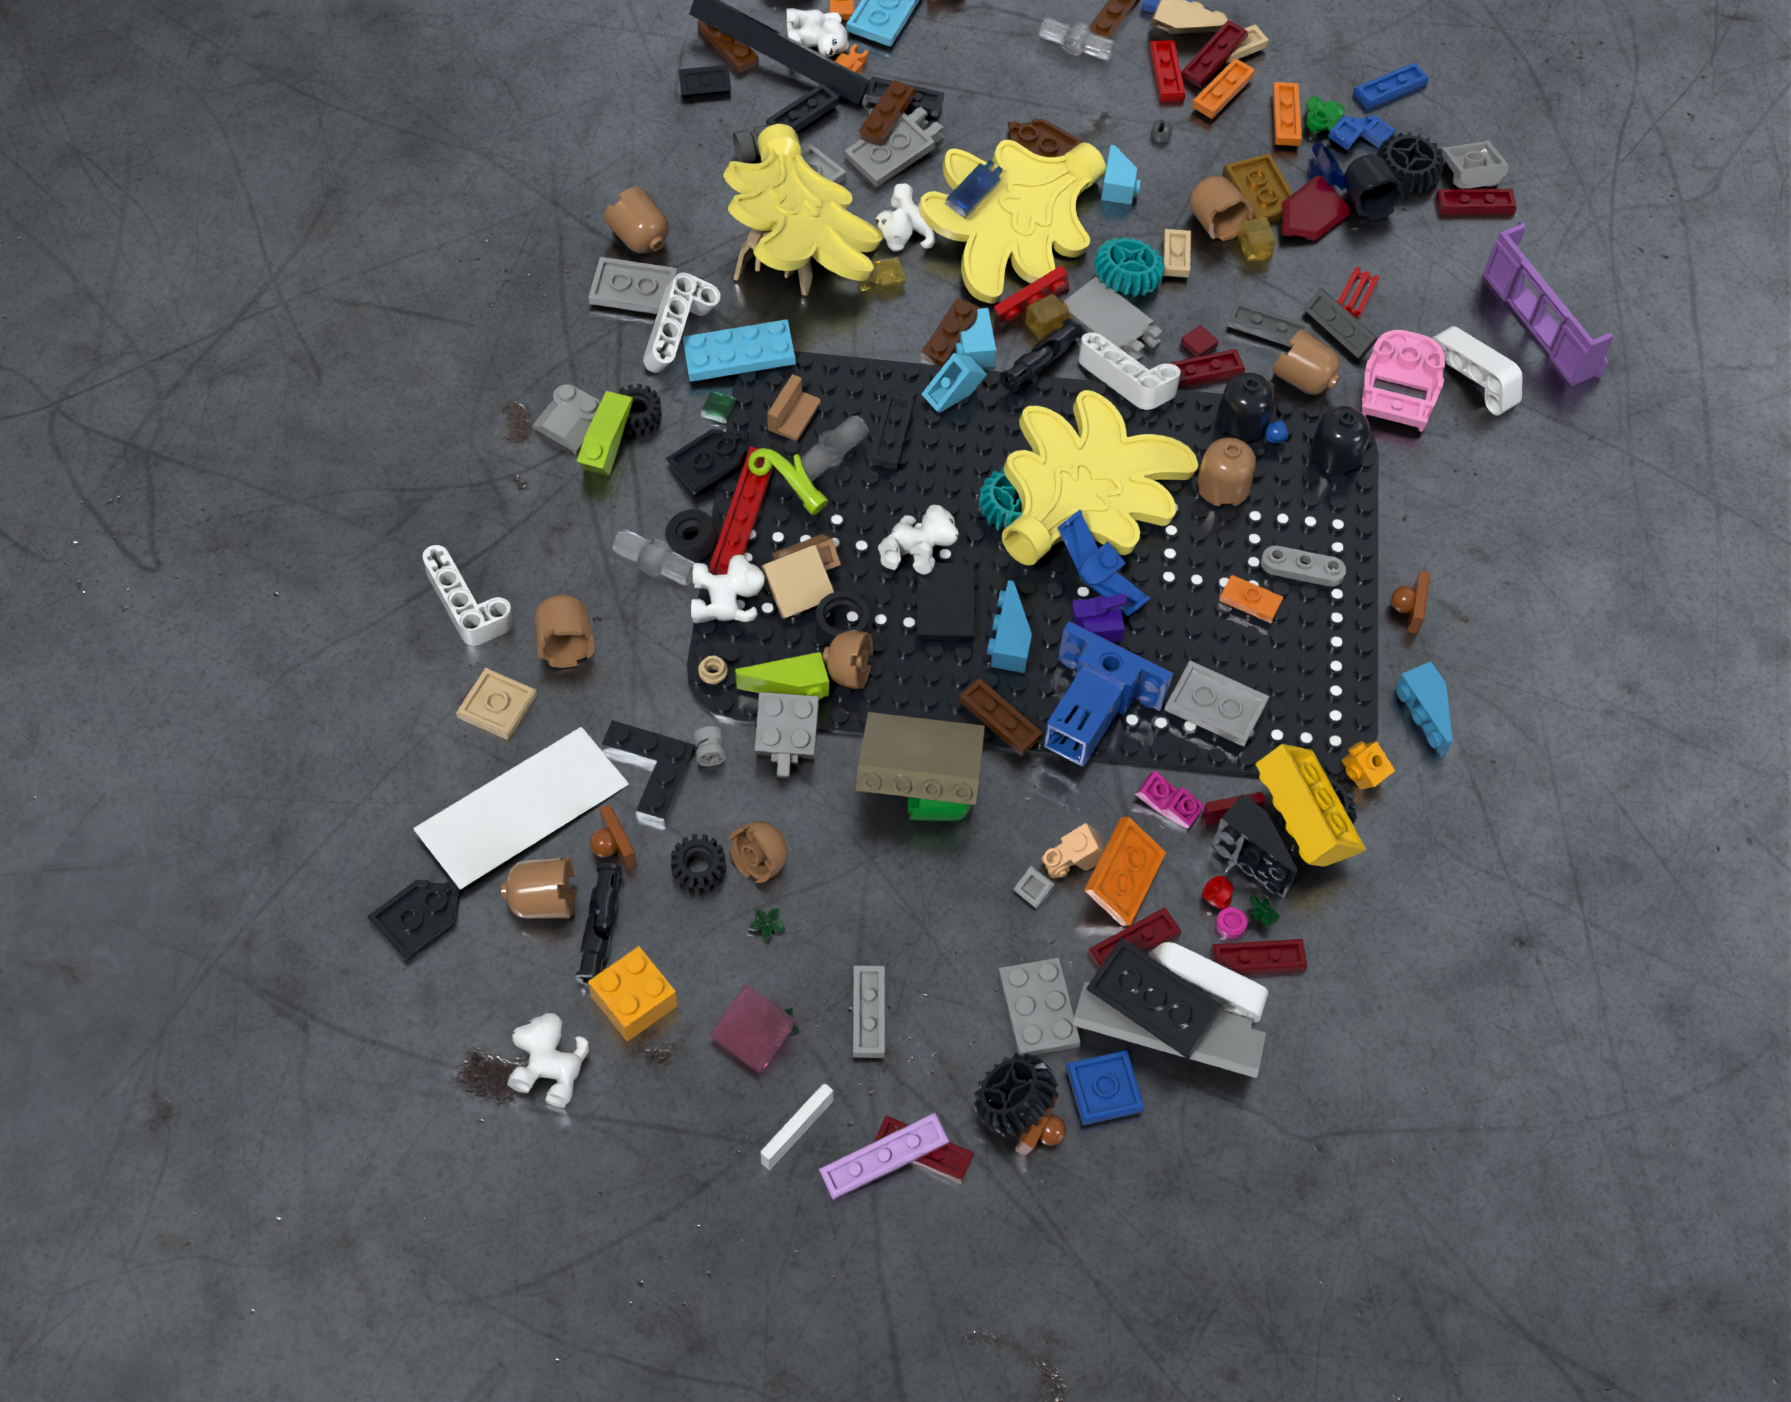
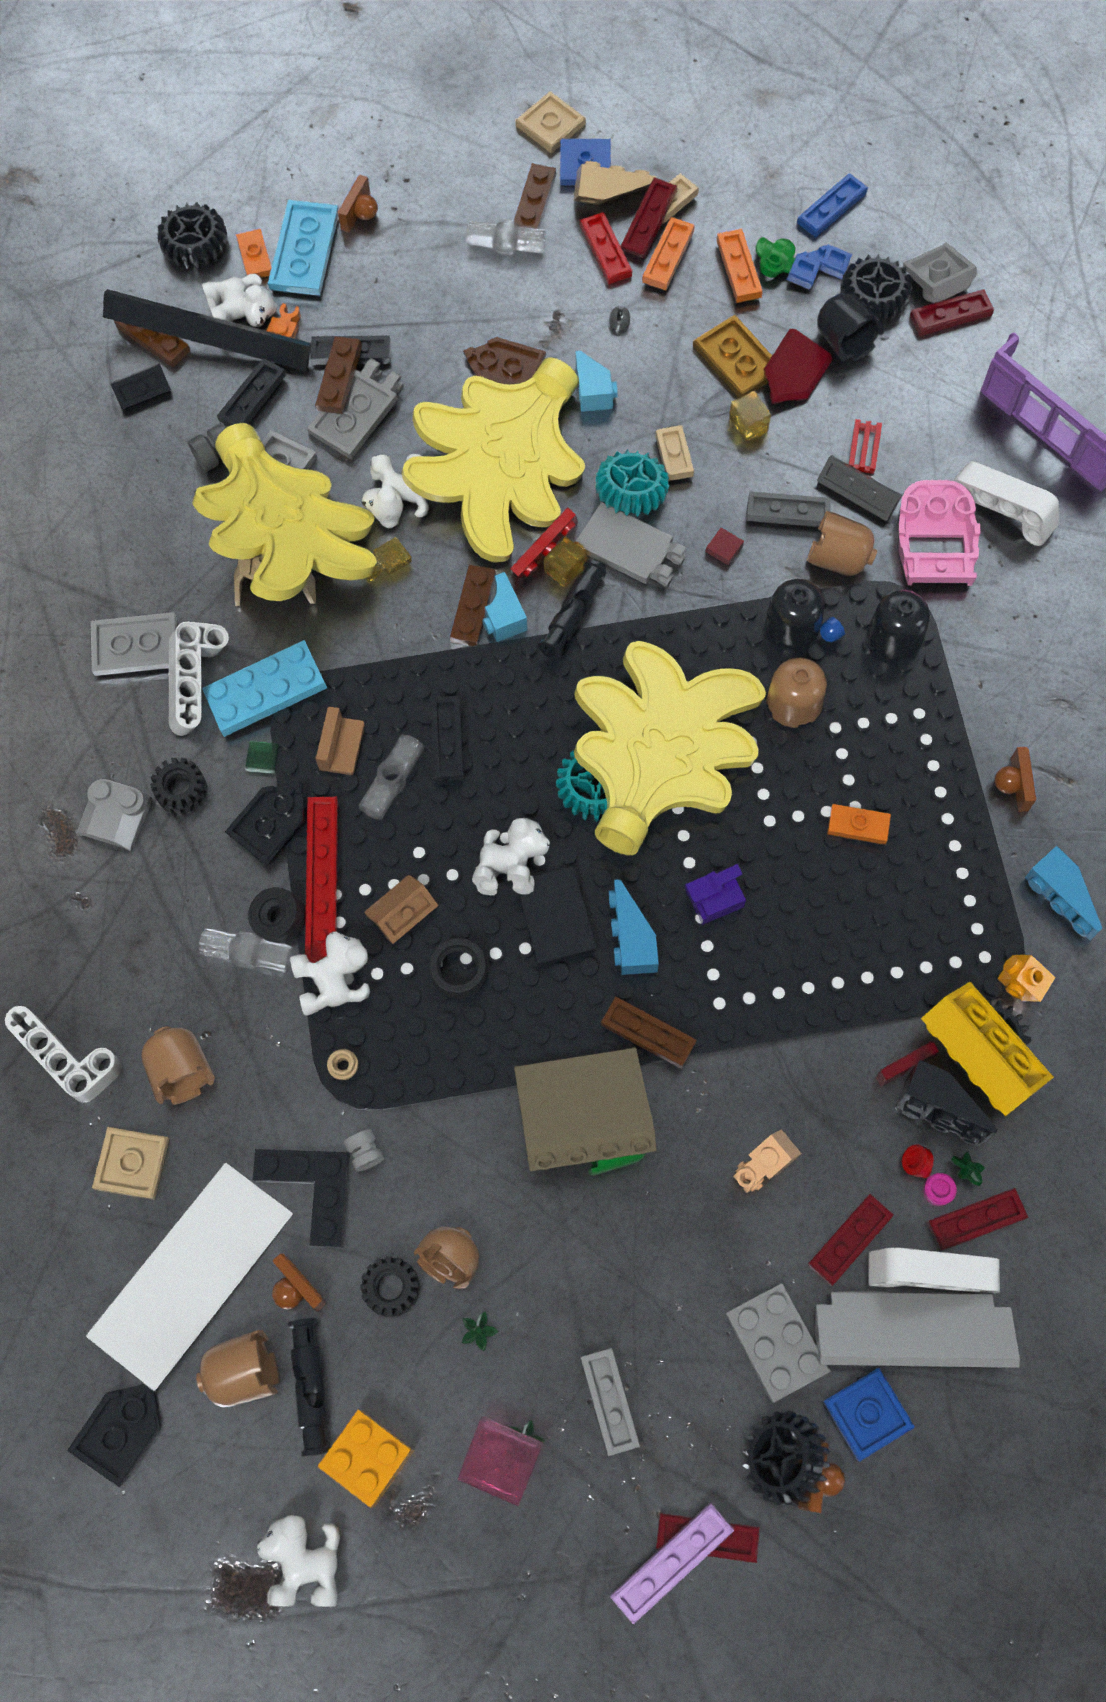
camera: 10 degrees left, 10 degrees up
lime slope [577,391,633,476] -> none
medium nougat cylinder [604,186,670,254] -> none
lime slope [735,652,829,700] -> none
lime plant [748,448,828,516] -> none
light grey hinge [755,692,819,778] -> none
white tile [761,1084,833,1171] -> none
tan tile [762,545,834,619] -> none
medium nougat cylinder [823,630,873,689] -> none
medium azure slope [922,353,987,412] -> none
clear blue hinge [945,160,1003,219] -> none
light grey slope [1013,866,1059,908] -> none
blue brick [1043,621,1173,766] -> none
blue plate [1057,509,1151,616] -> none
white beam [1079,333,1181,410] -> none
orange plate [1084,816,1166,926] -> none
black tile [1086,938,1224,1059] -> none
dark pink slope [1135,770,1204,828] -> none
light grey plate [1165,661,1269,747] -> none
dark red tile [1169,349,1245,389] -> none
medium nougat cylinder [1189,176,1254,241] -> none
light grey plate [1261,546,1346,587] -> none
clear blue hinge [1312,141,1349,191] -> none

